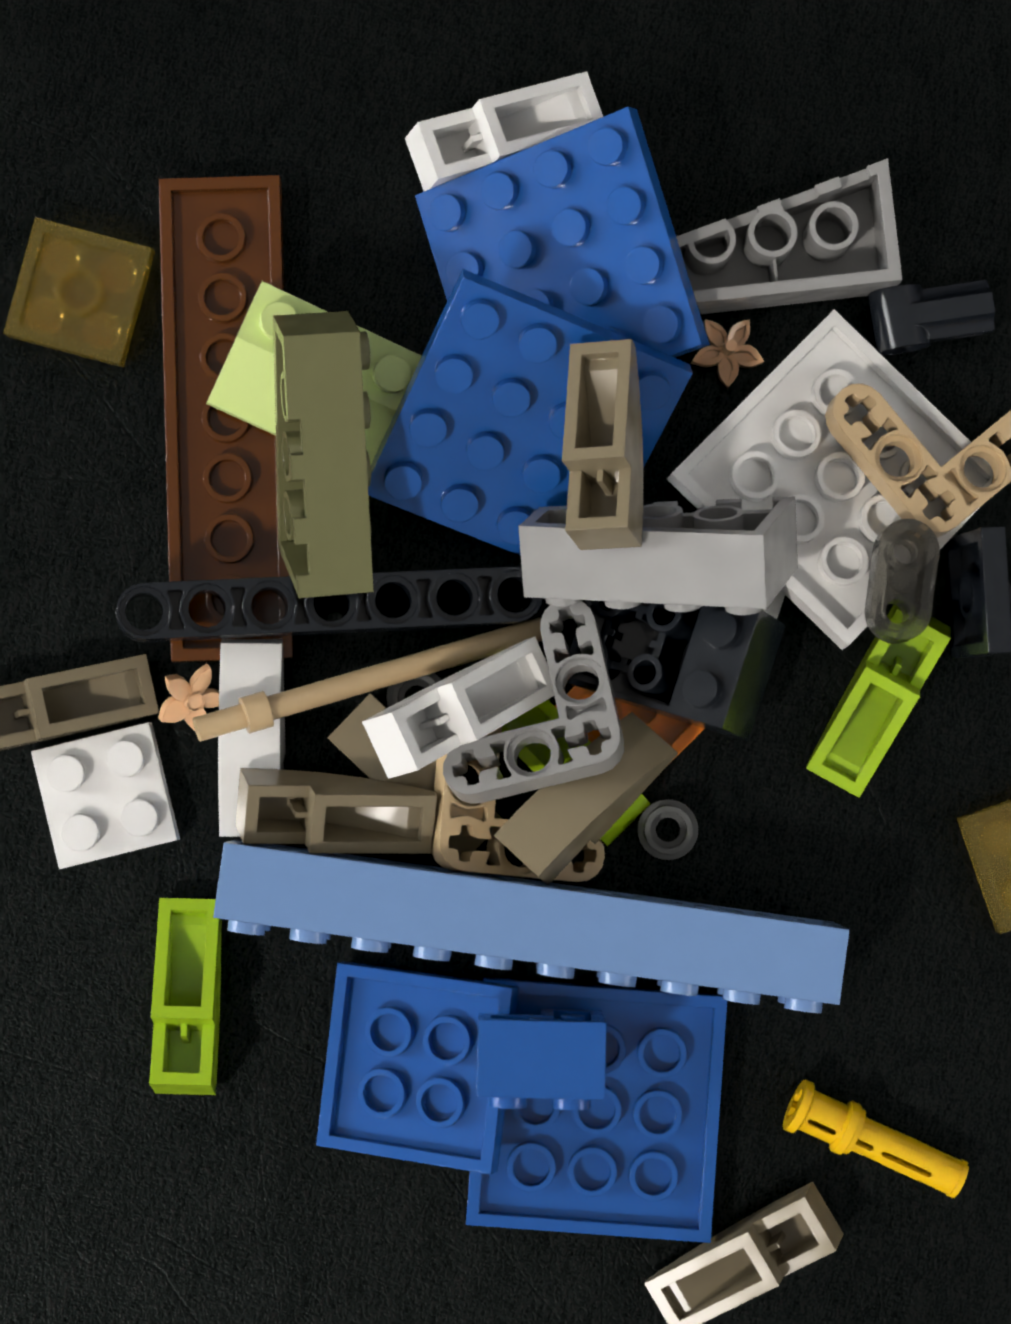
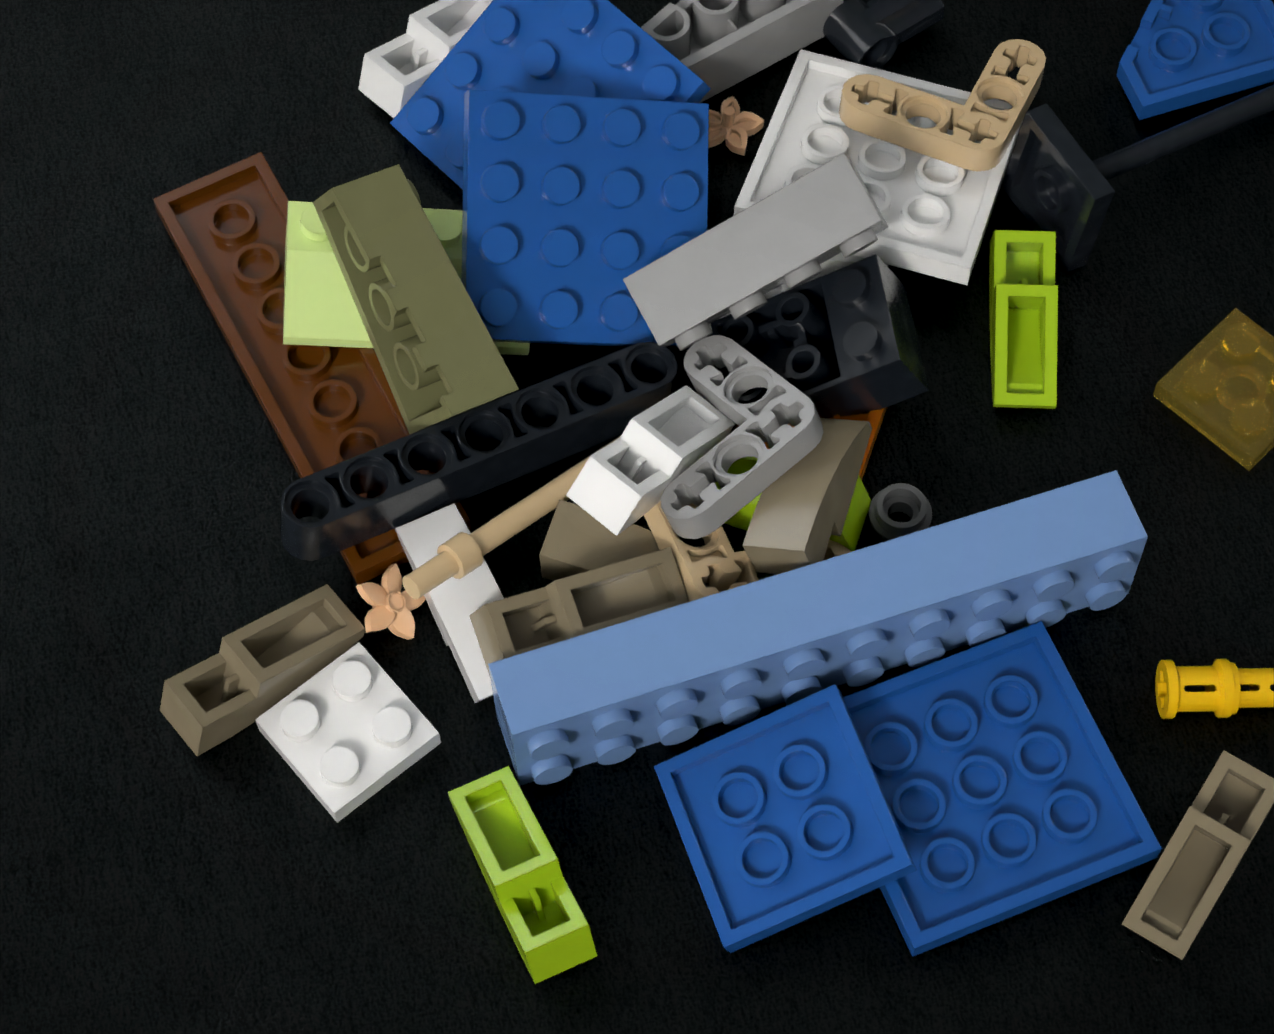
camera: 25 degrees left, 25 degrees down
clear yellow plate [3,217,155,368] -> none
blue brick [476,1009,607,1111] -> none
dark tan slope [562,339,643,550] -> none
clear smoke plate [864,519,940,644] -> none

